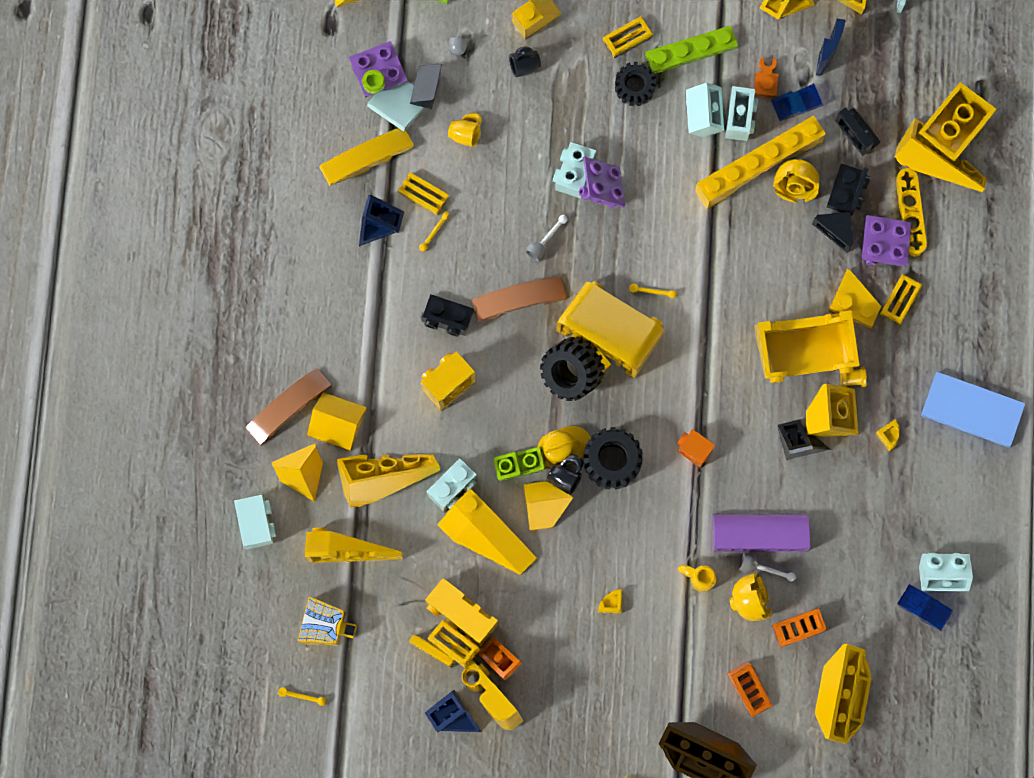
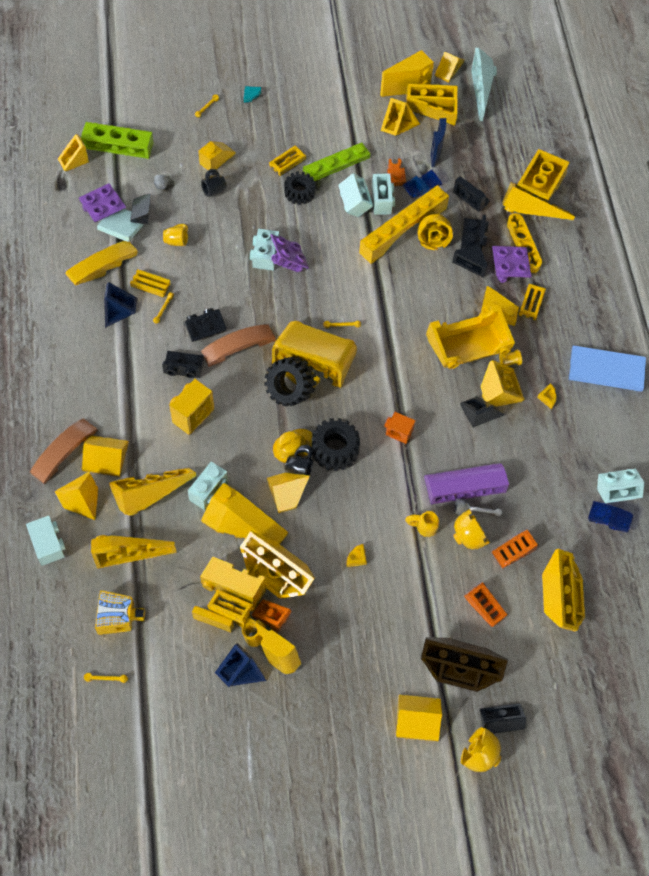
camera: 15 degrees left, 15 degrees down
lime tile [362,70,385,94] -> none
lime slope [493,447,547,481] -> none
hinge [525,215,568,262] -> none
none -> black bracket [183,308,227,342]
none -> yellow wedge [240,531,315,599]

